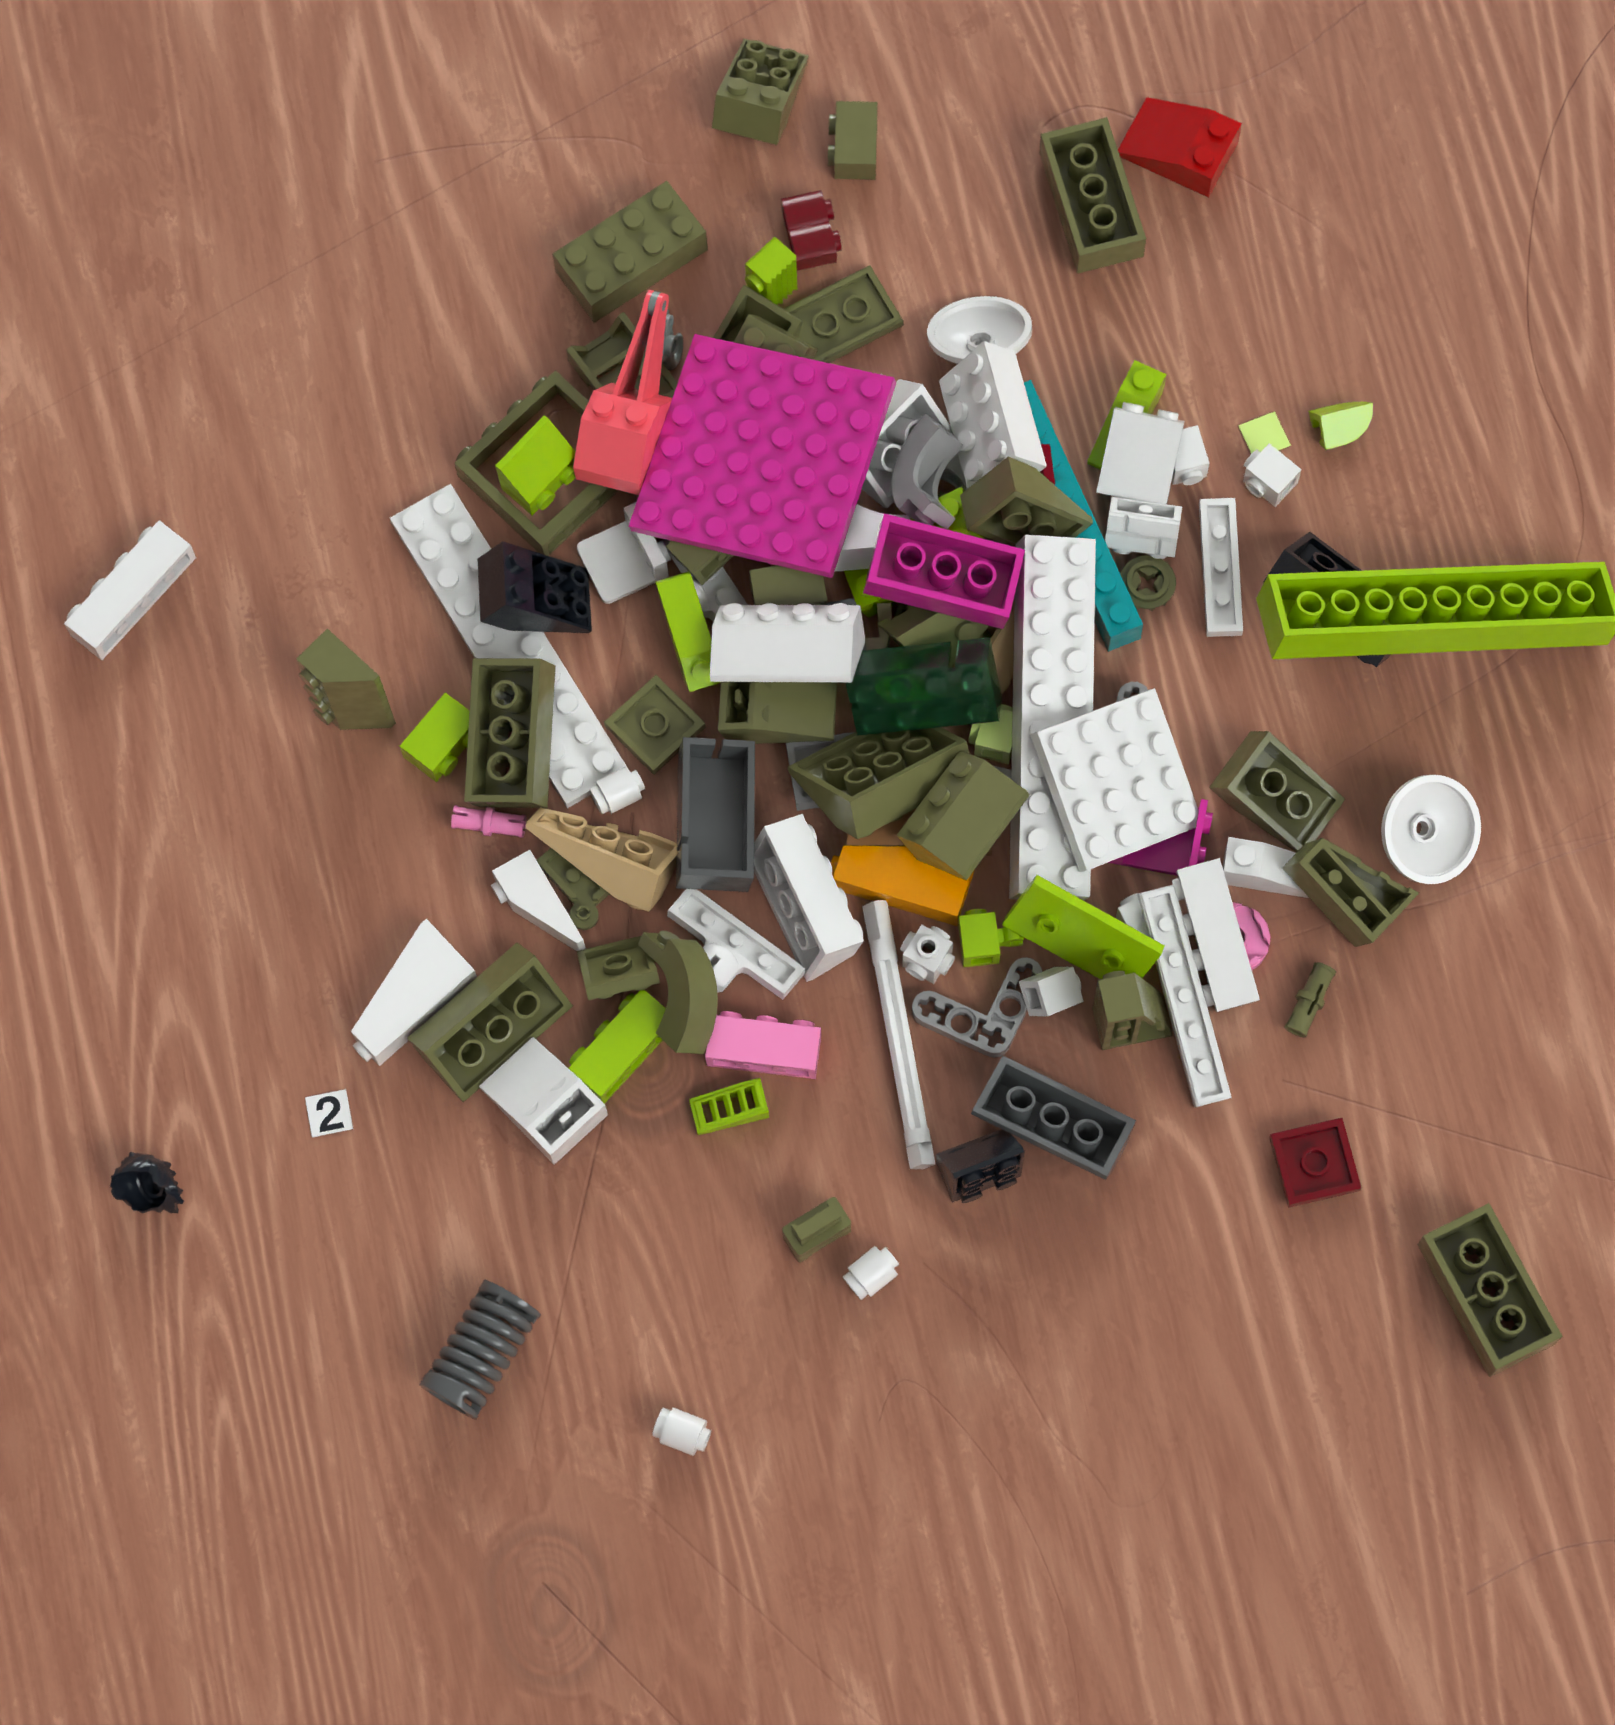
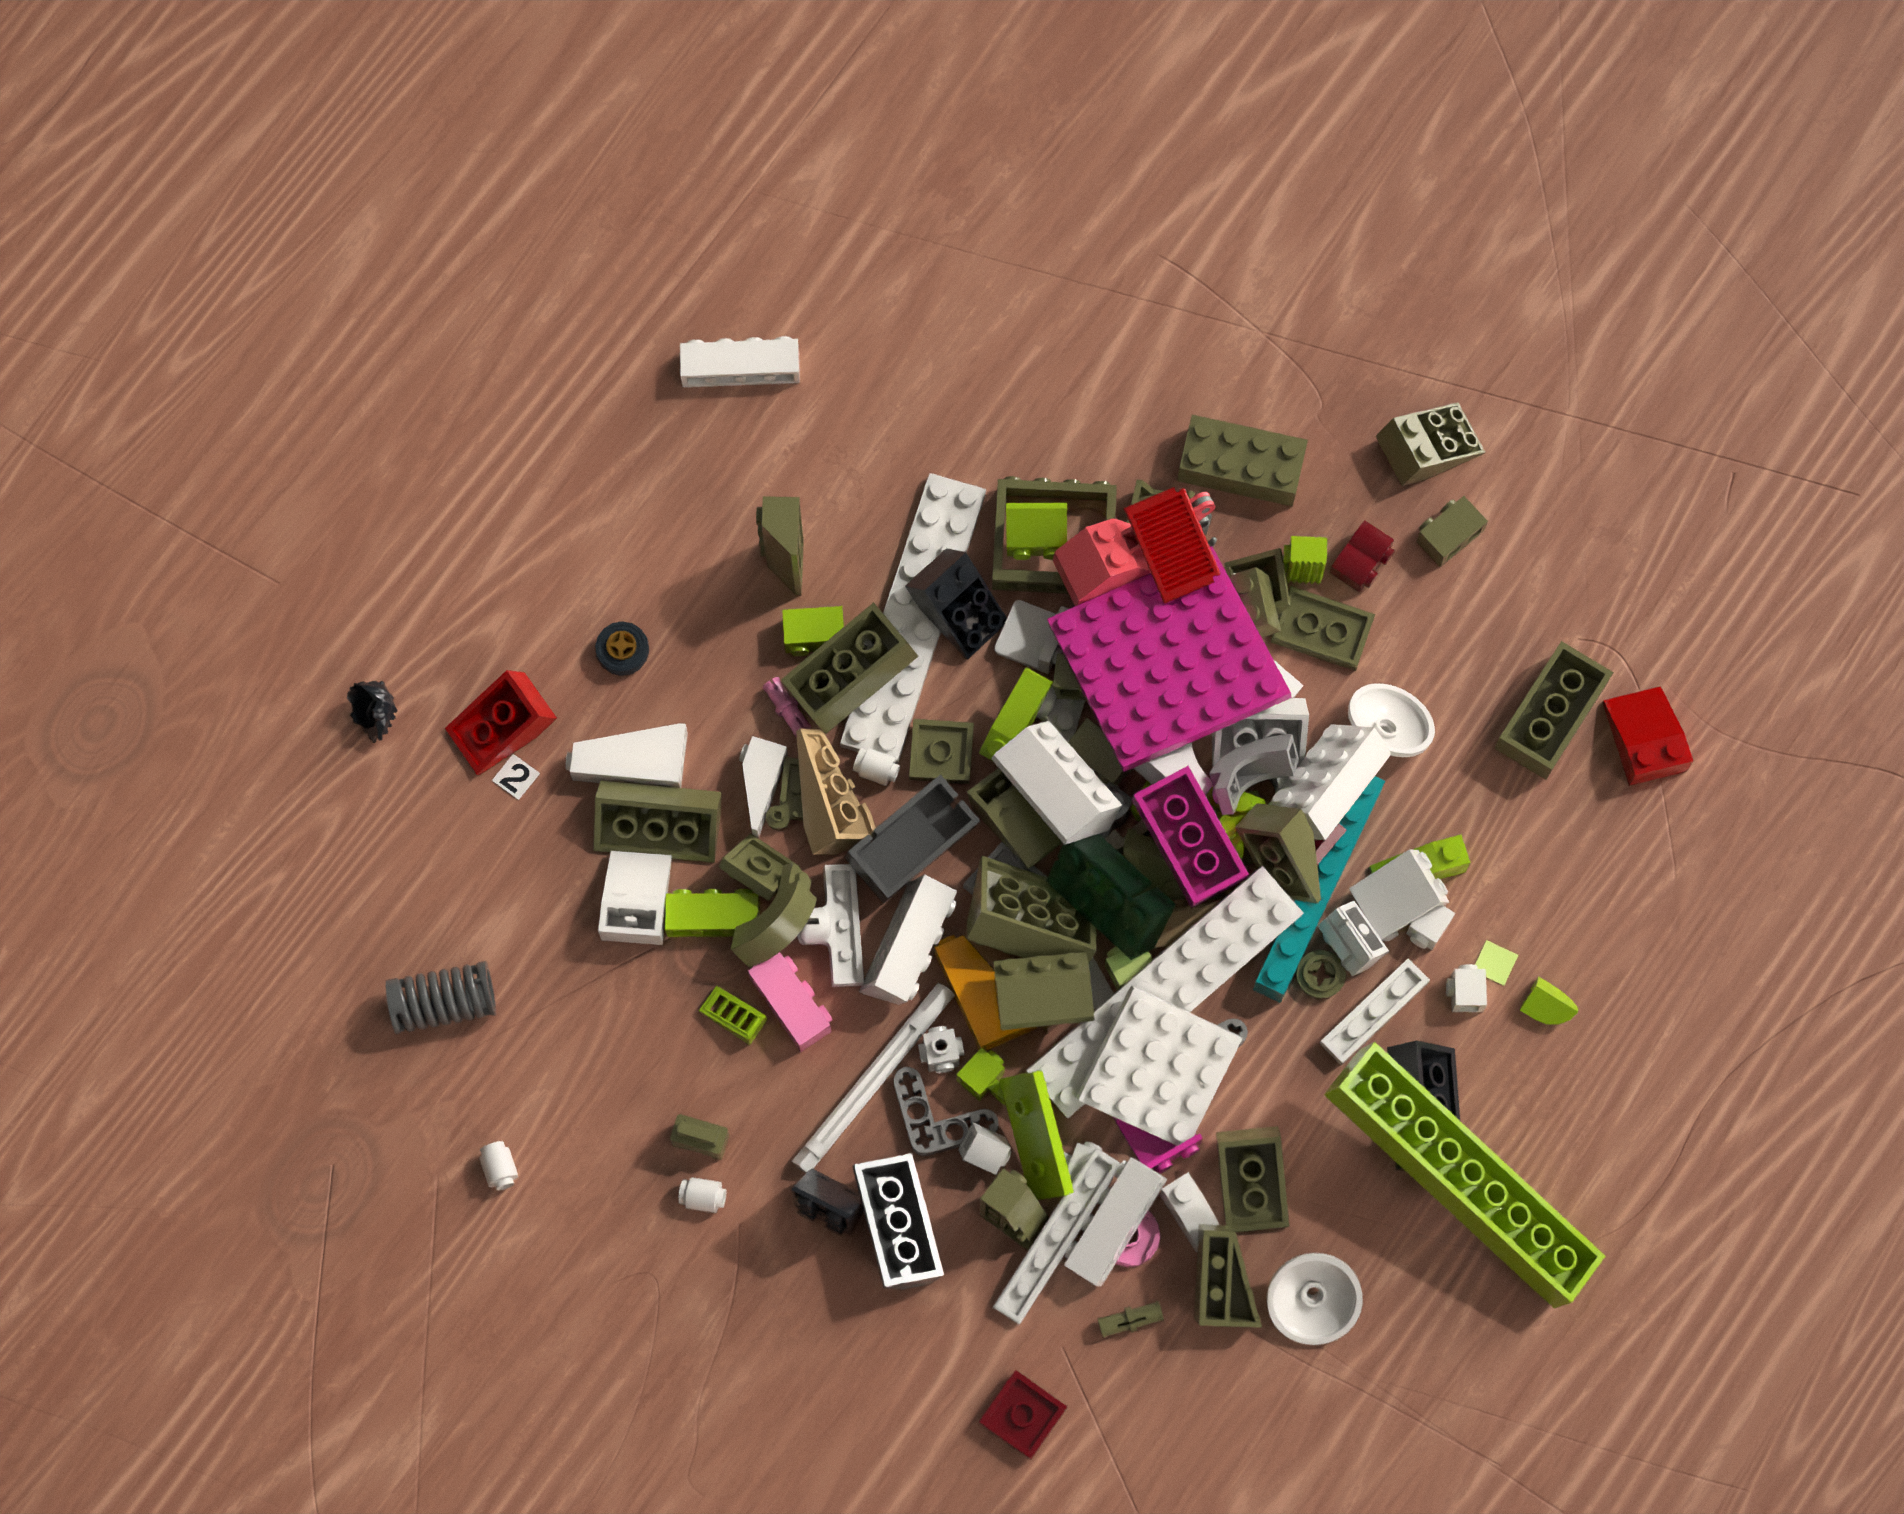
camera: 45 degrees right, 0 degrees up
none -> red slope [445,670,557,775]
none -> black wheel [595,621,649,676]
none -> red window [1124,487,1221,604]

